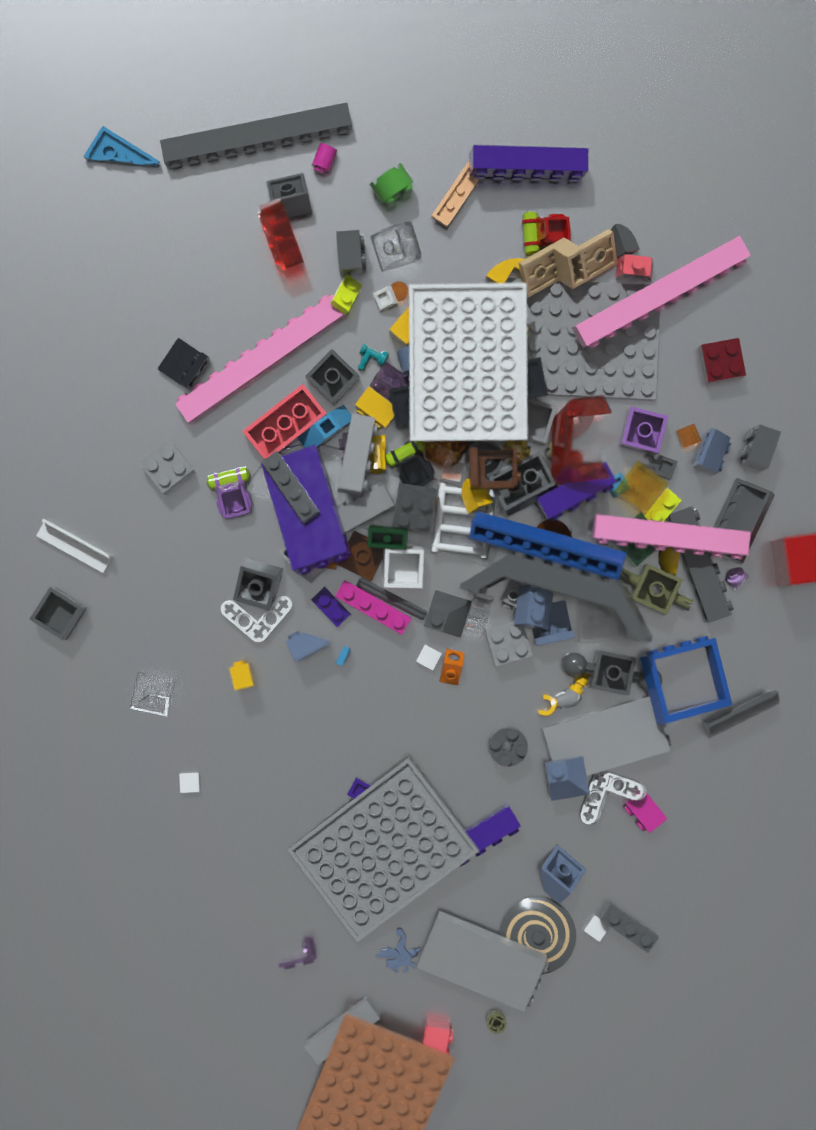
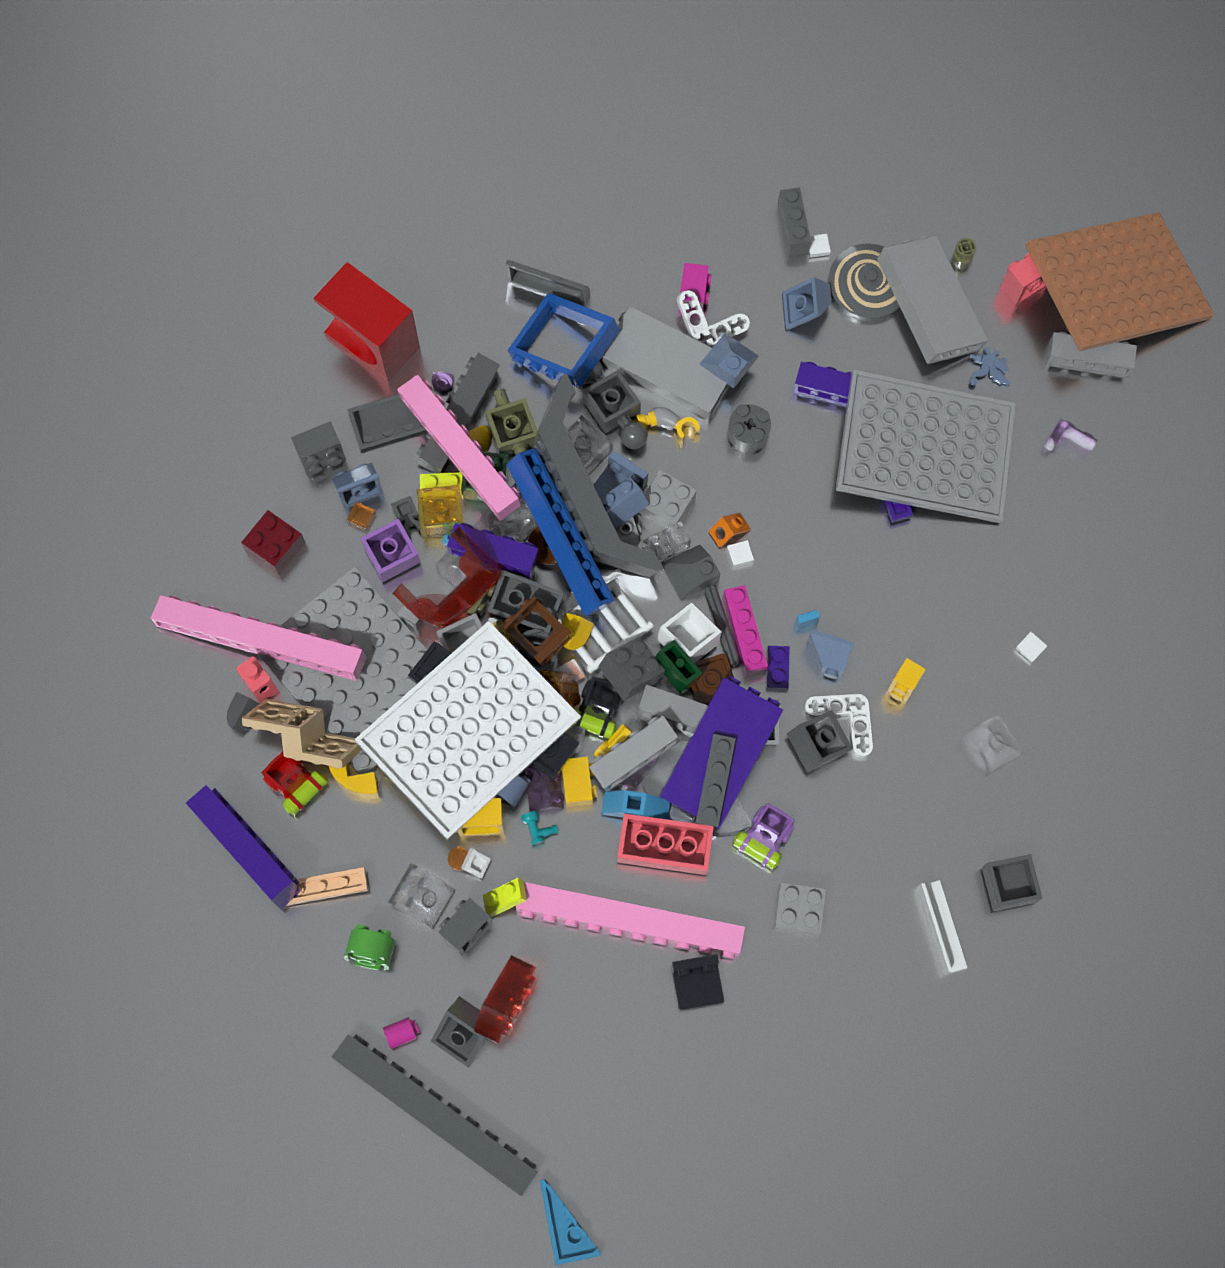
camera: 135 degrees left, 15 degrees down
dark grey brick [305,349,360,405] -> none

